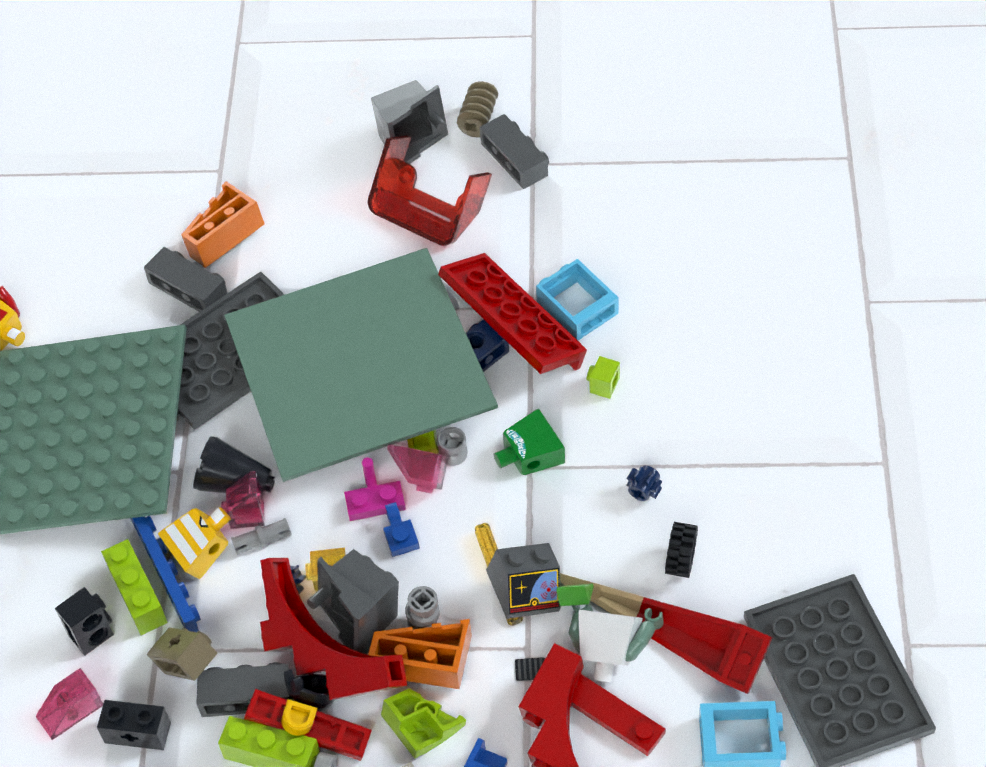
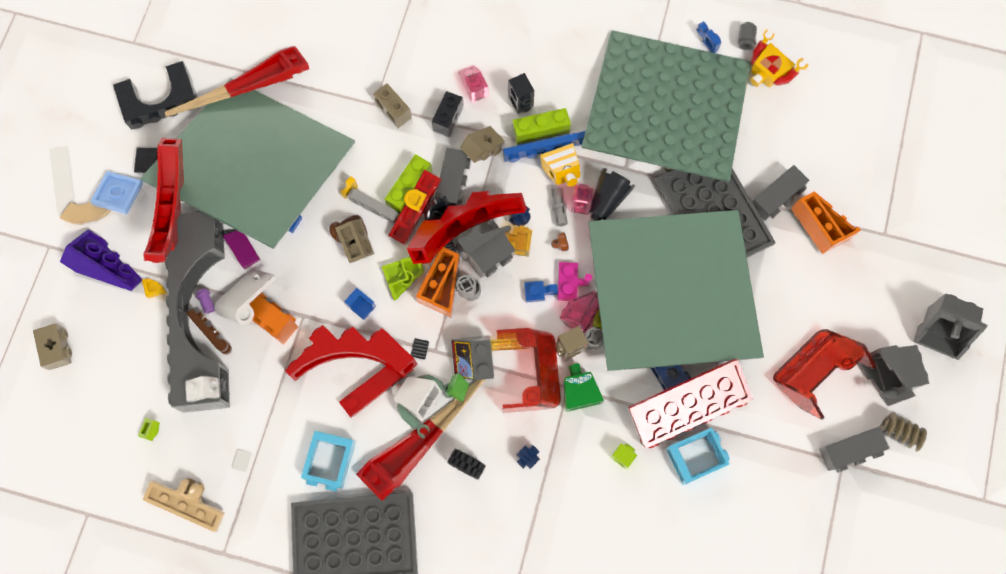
camera: 100 degrees right, 20 degrees up
none -> clear red windscreen [496,328,561,413]
none -> dark orange tile [551,232,569,252]
none -> dark tan brick [555,326,589,361]
none -> dark grey piece [913,293,988,360]

